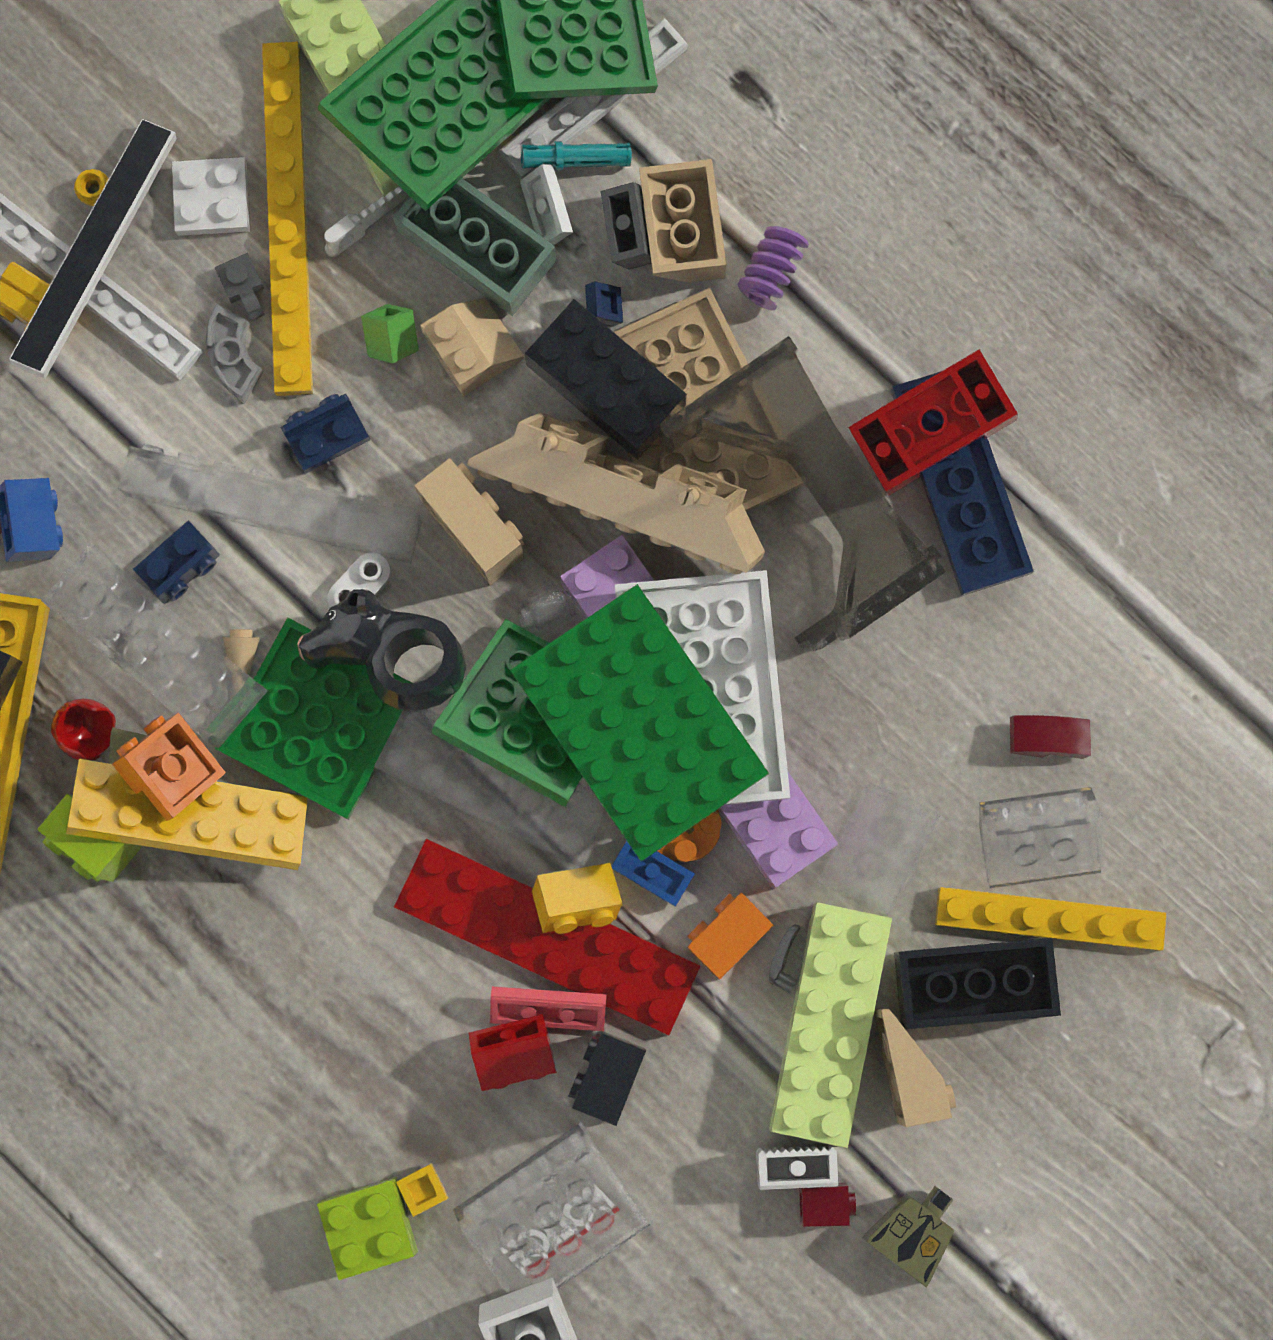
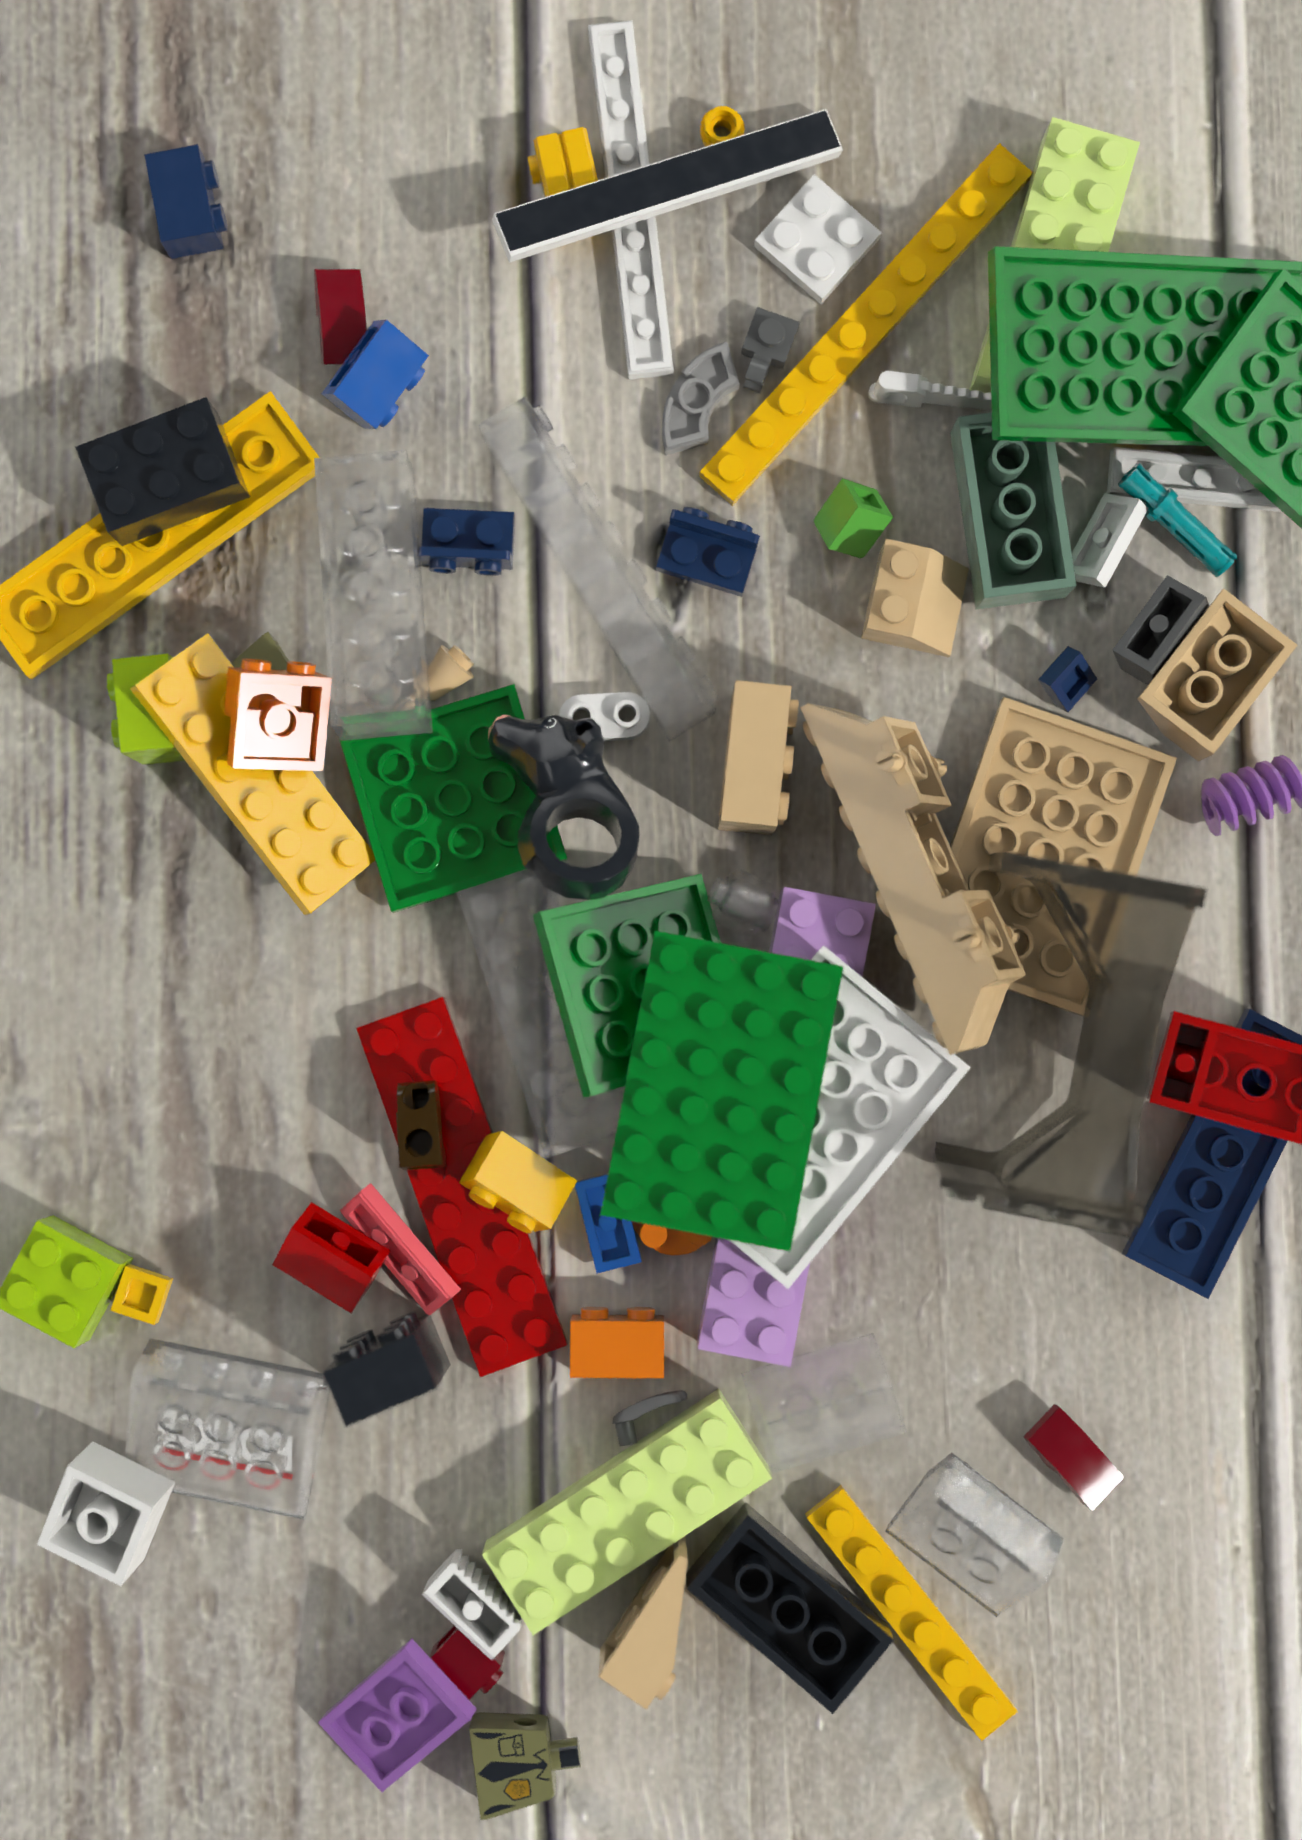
camera: 45 degrees right, 5 degrees up
red hair [51,698,116,761] -> none
black brick [525,299,687,460] -> none
none -> medium lavender plate [318,1639,477,1792]
none -> dark brown leg [396,1080,447,1171]

